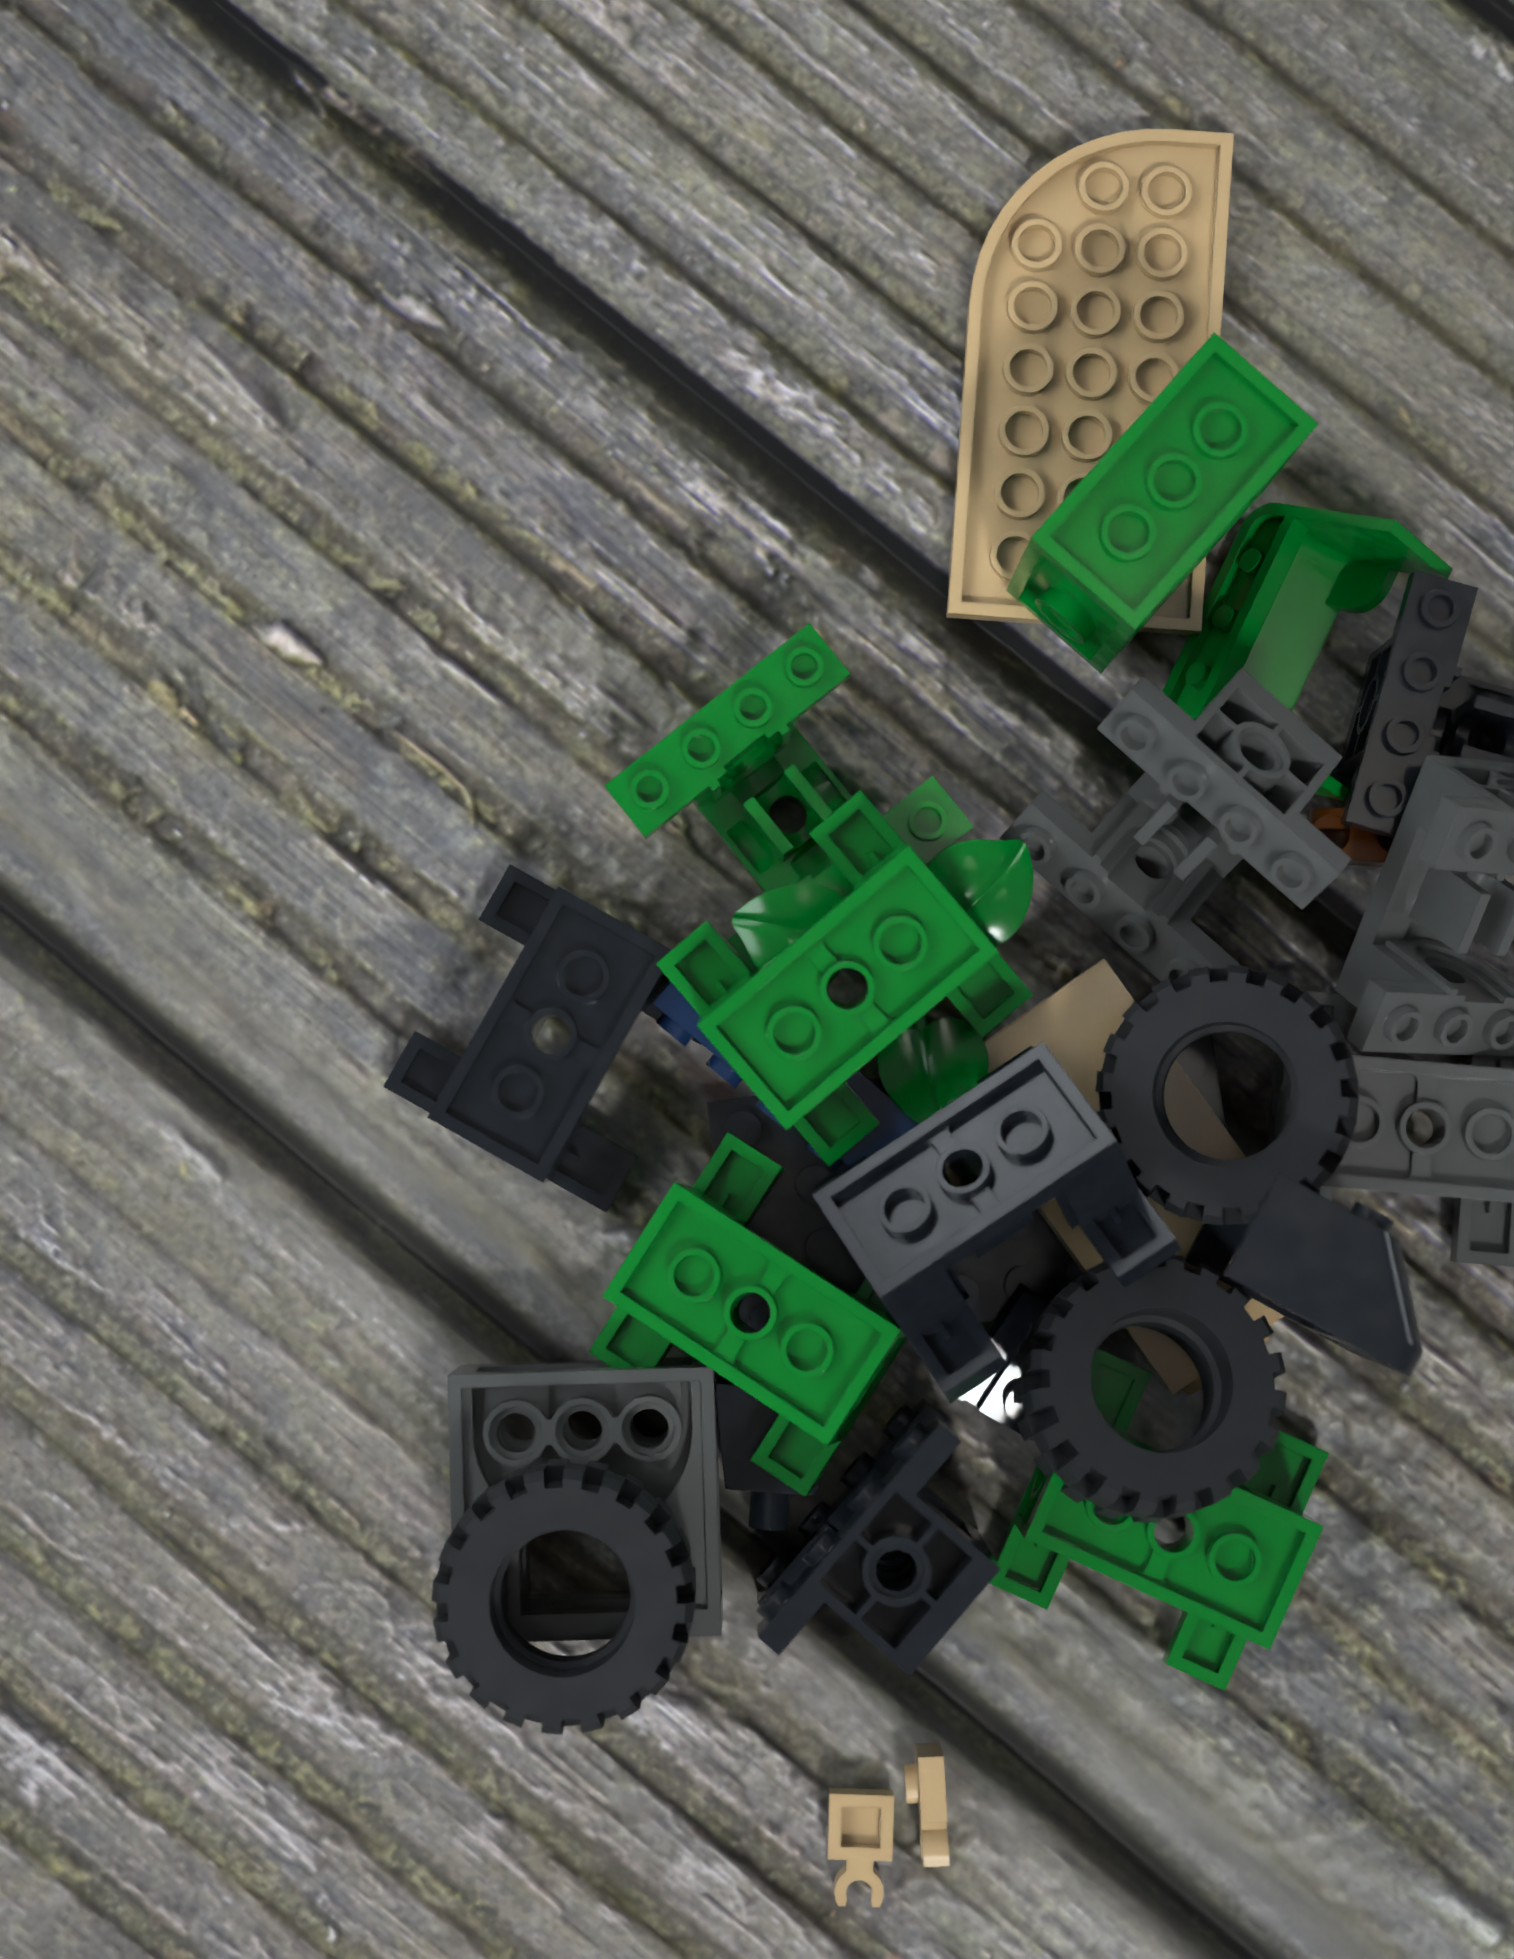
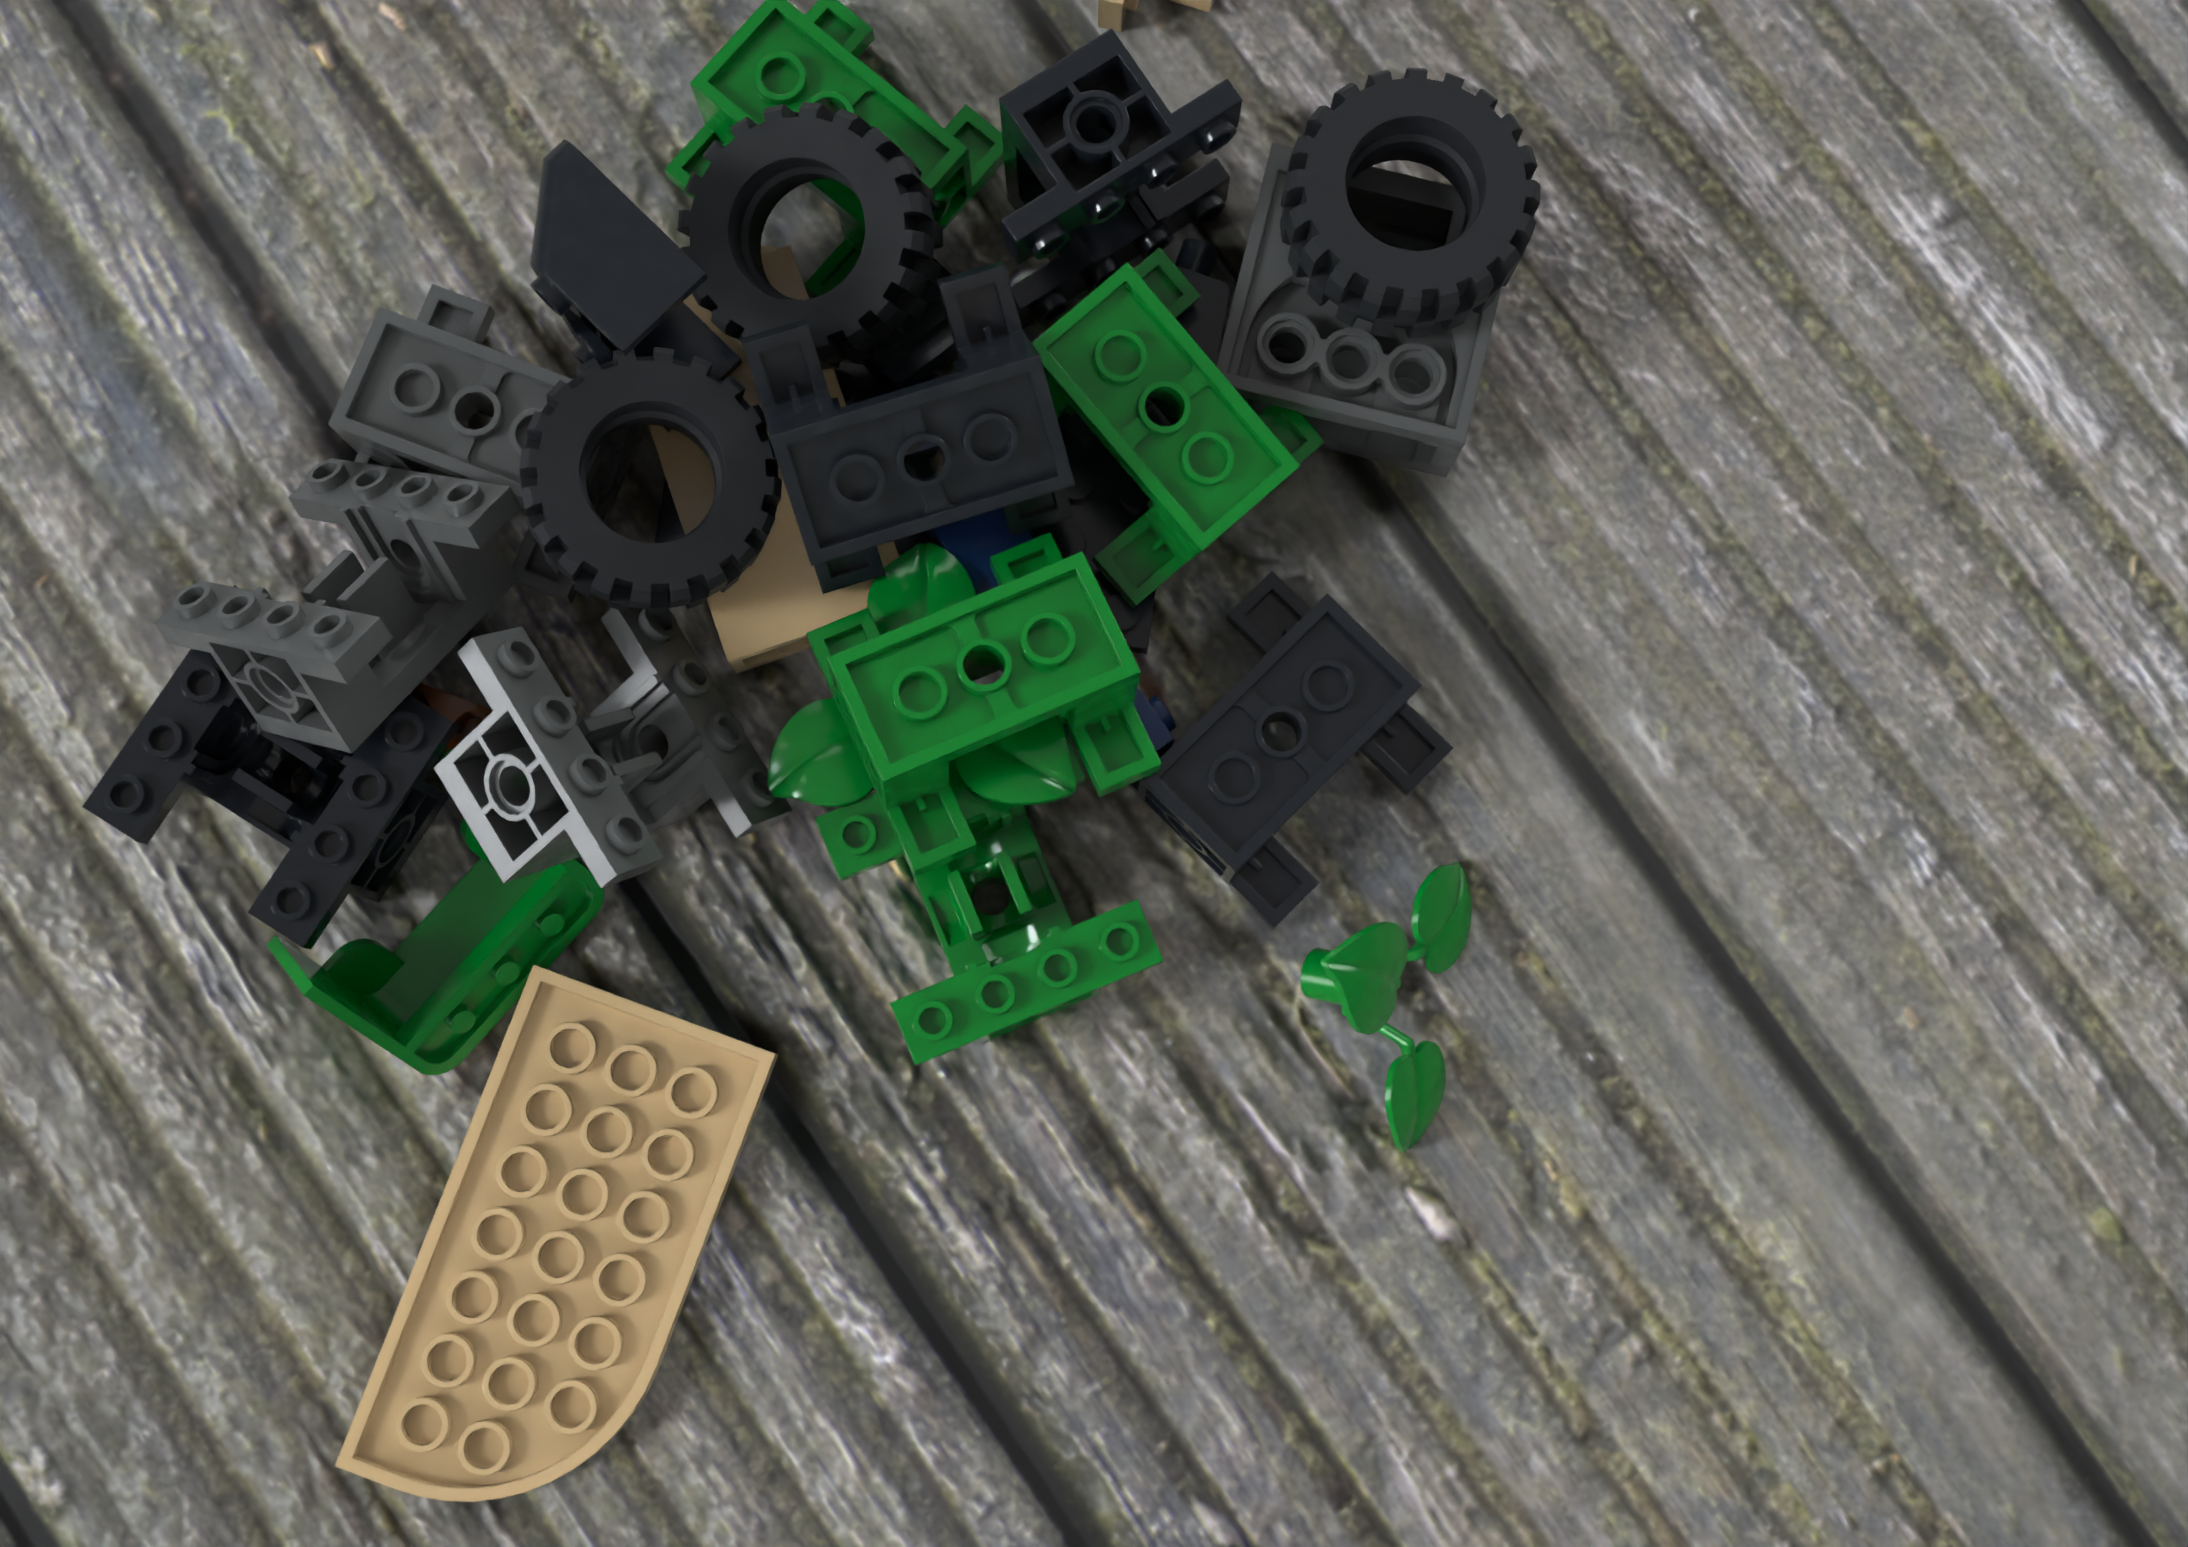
camera: 165 degrees left, 5 degrees down
green piece [1006,332,1319,674] -> none
none -> green plant [1300,862,1472,1153]

